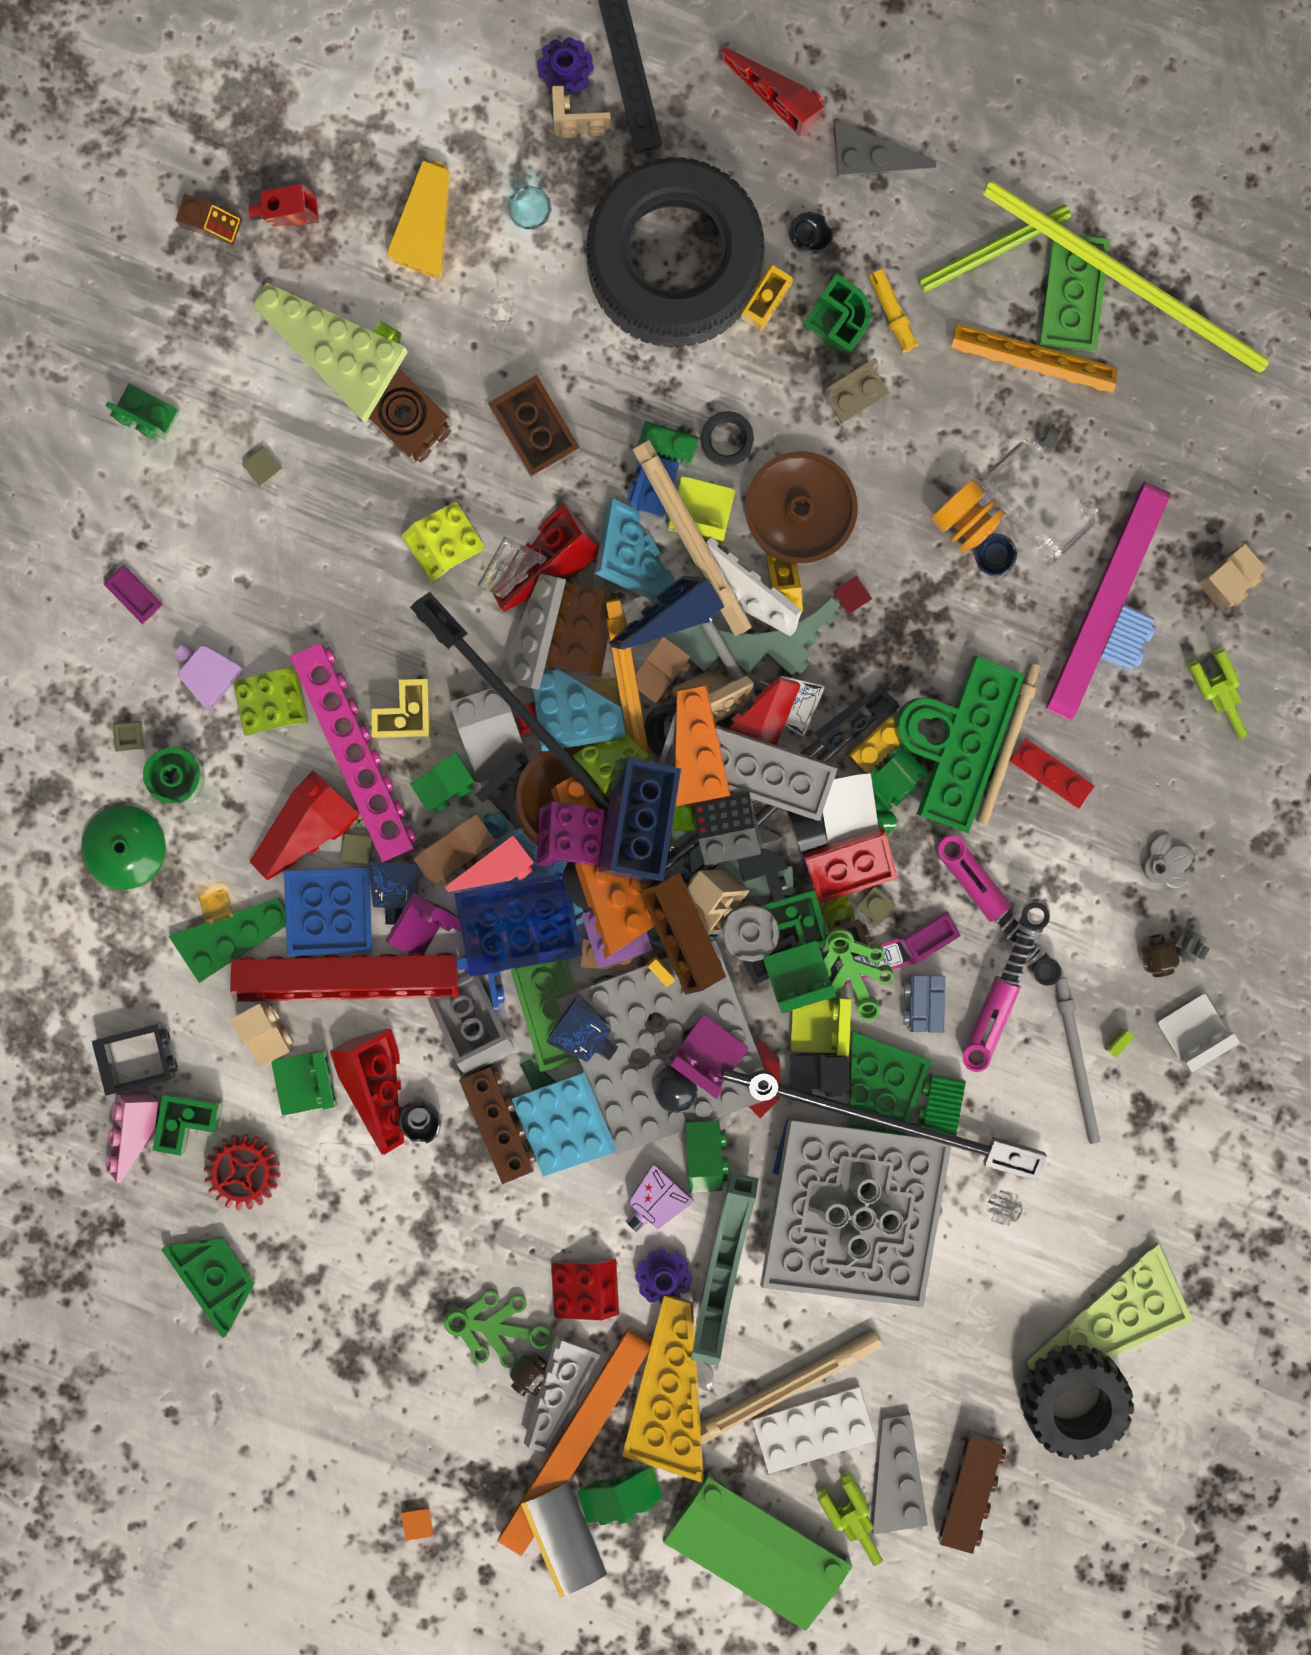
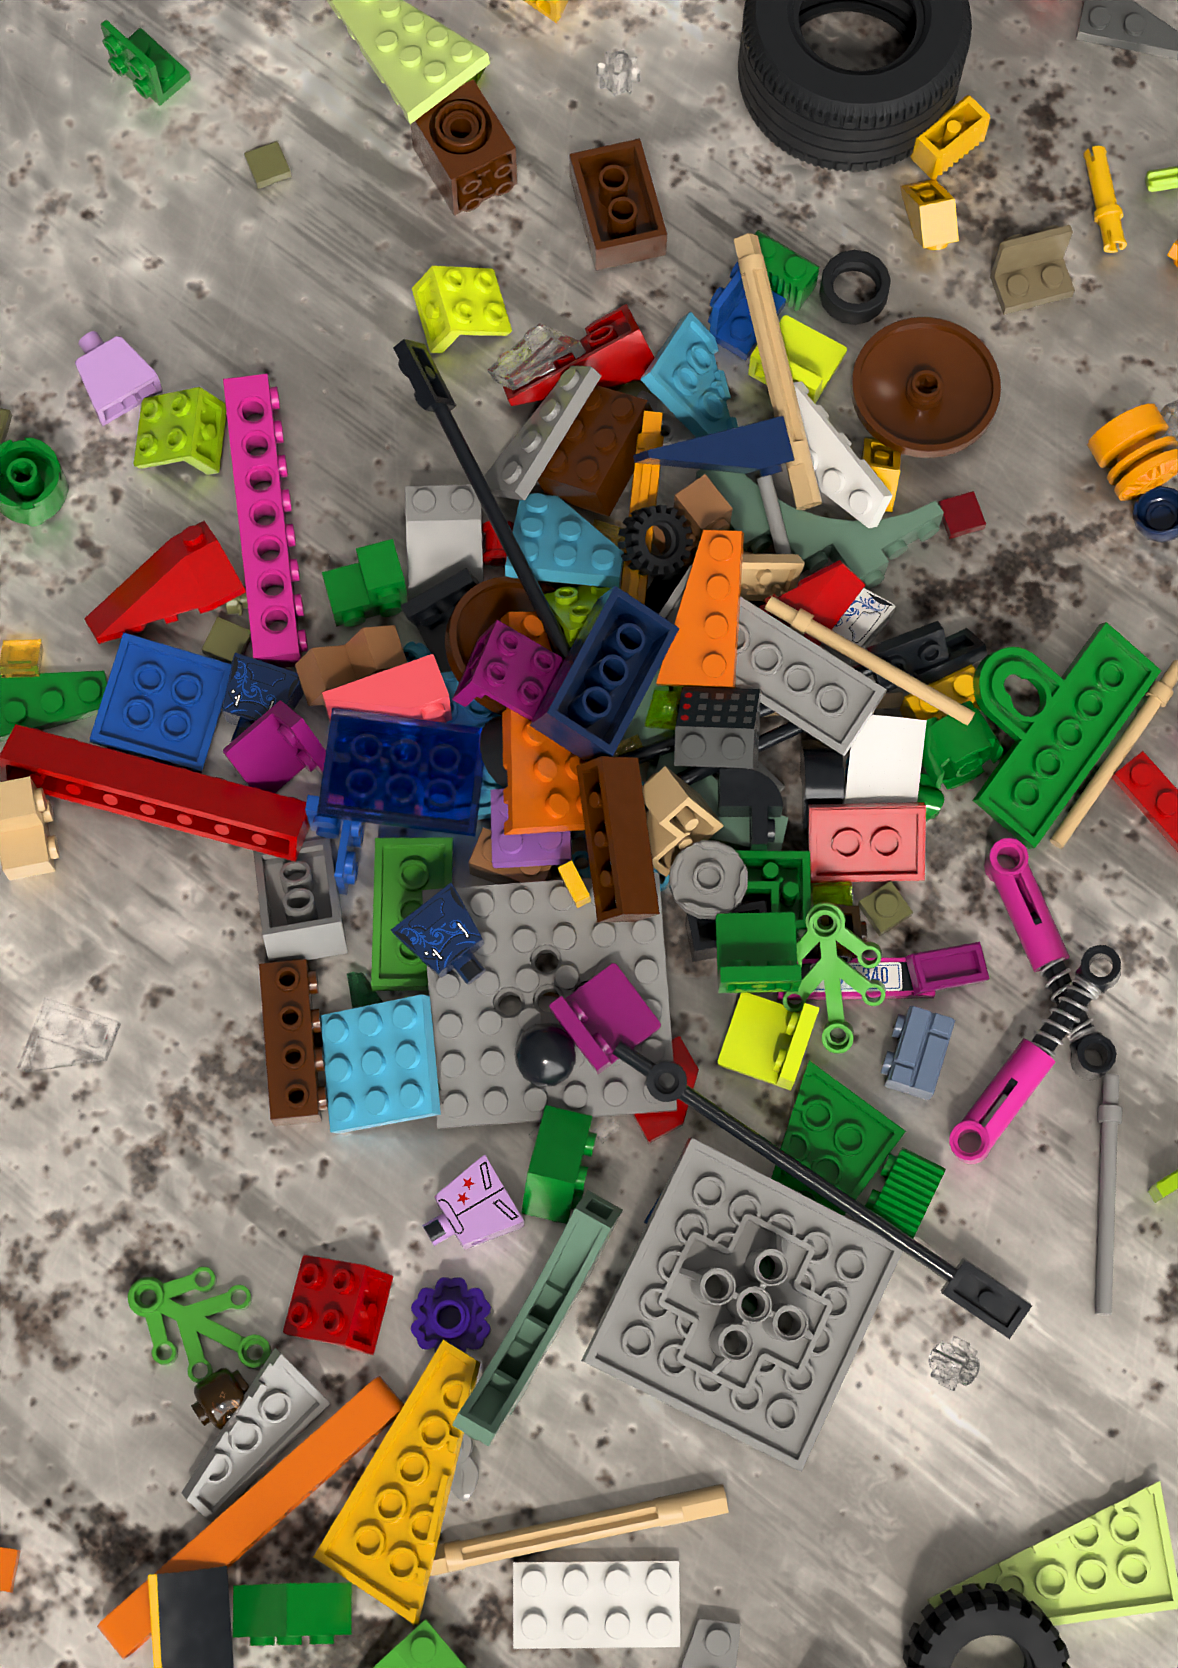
camera: 15 degrees right, 15 degrees down
magenta tile [104,565,164,625] -> none
green bracket [271,1049,337,1115] -> none
red wedge [330,1029,404,1155] -> none
light yellow brick [371,679,431,738] -> none
black hair [398,1100,442,1144] -> none
black hair [789,211,834,255] -> none
black brick [789,1053,849,1097] -> none
green brick [802,273,871,356] -> none
none -> black tyre [618,505,693,576]
none -> tan bar [764,596,975,726]
none -> yellow slope [900,180,959,250]

